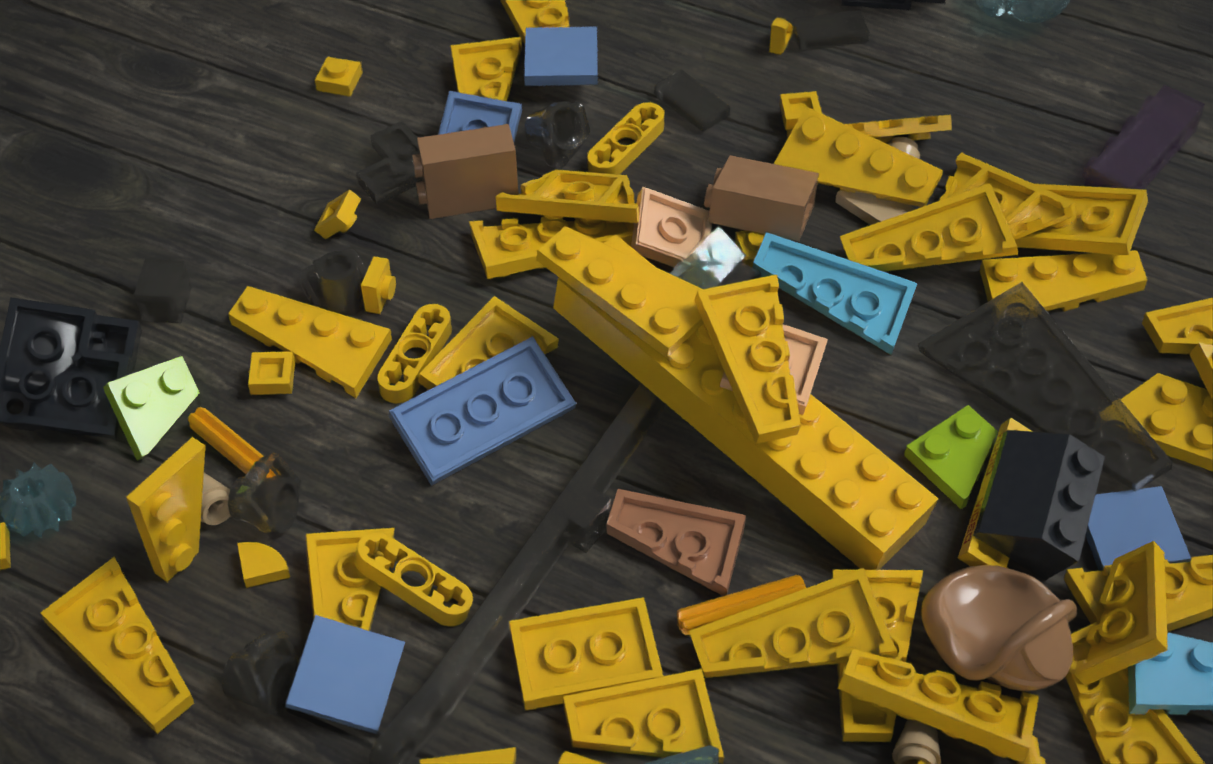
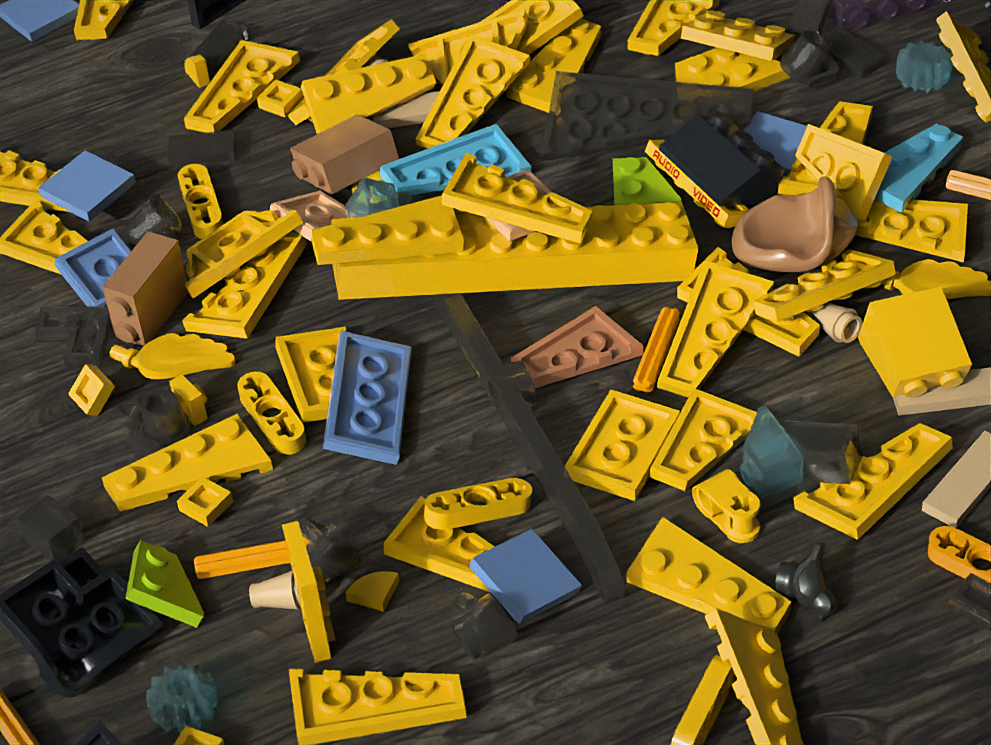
camera: 50 degrees left, 5 degrees down
none -> yellow animal [110,333,235,379]
none -> yellow wing [184,40,300,135]

